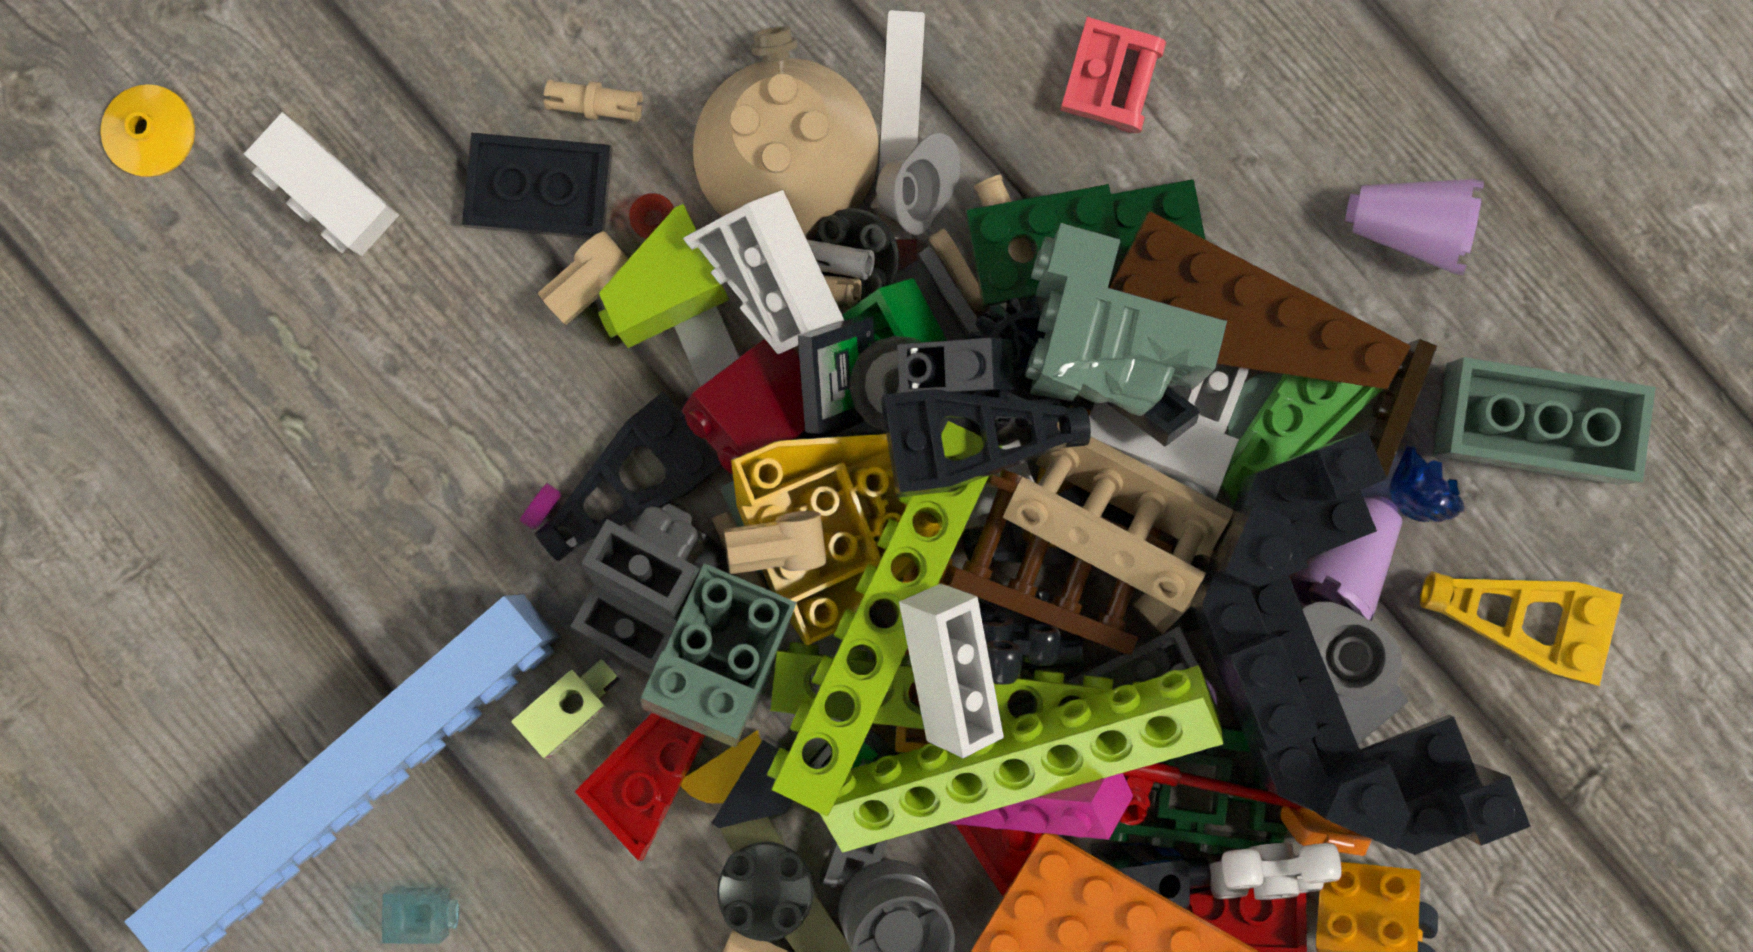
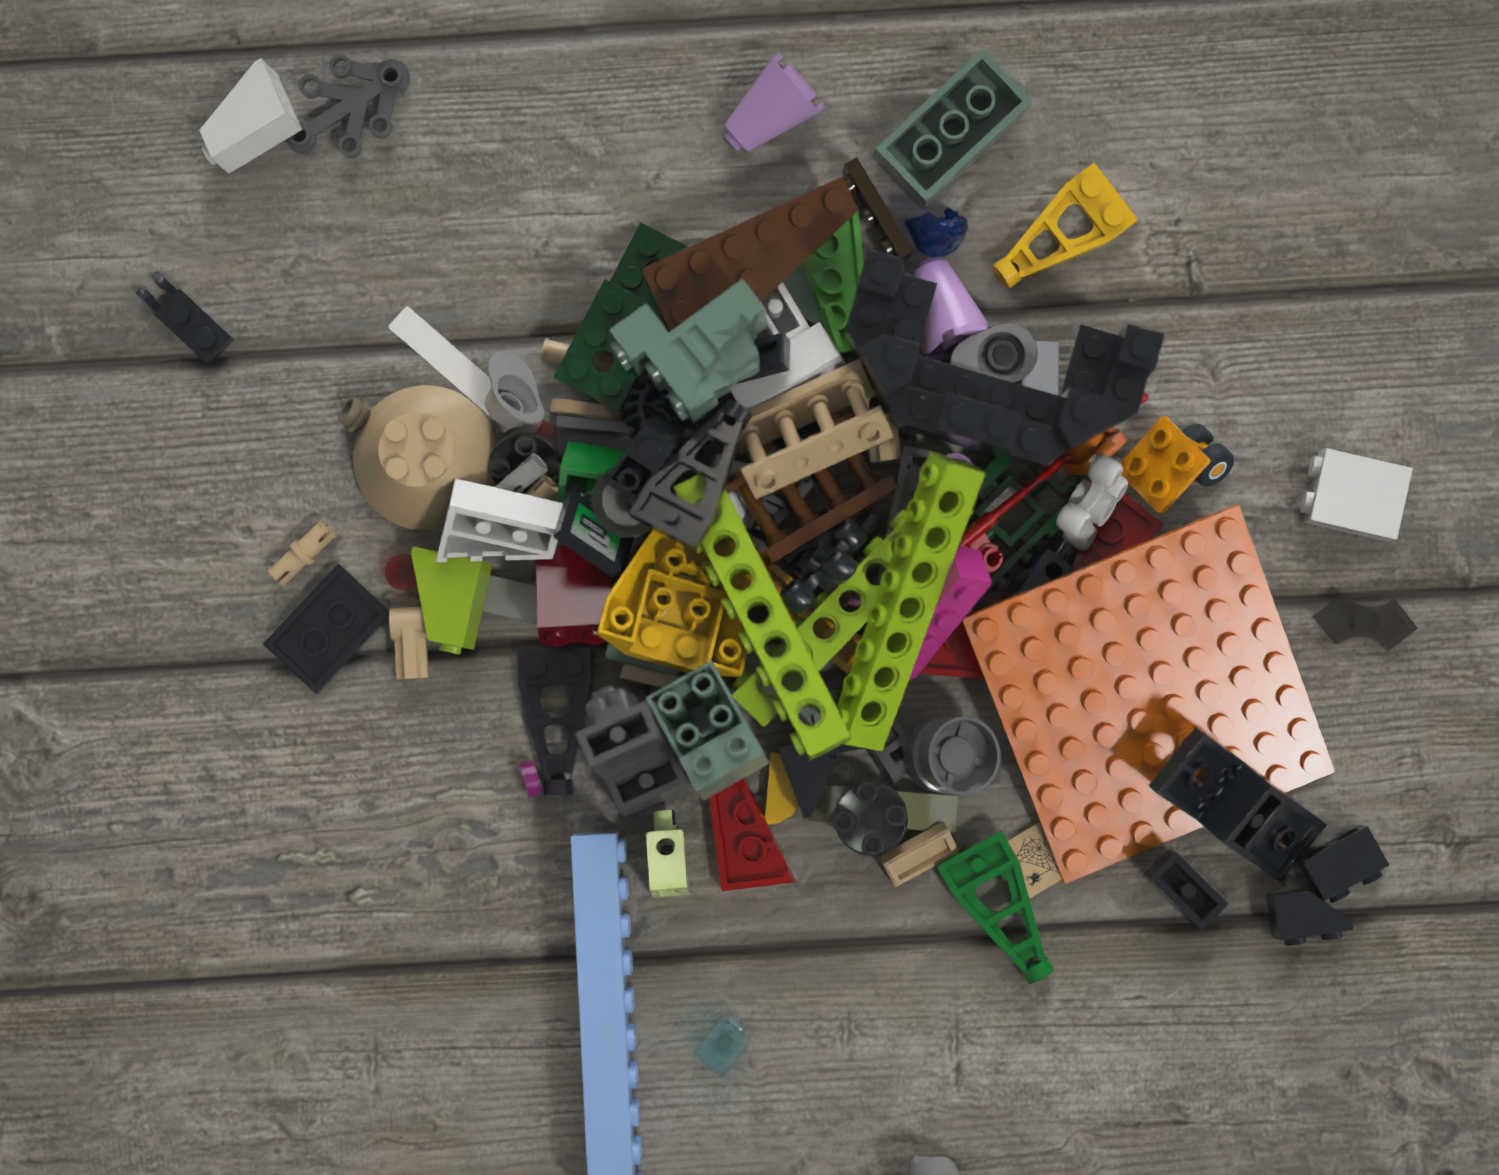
camera: 60 degrees left, 0 degrees up
yellow dish [100,84,195,177] -> none
white brick [244,112,399,256] -> none
tan piece [723,511,826,574] -> none
white brick [899,584,1004,758] -> none
coral plate [1060,17,1166,133] -> none

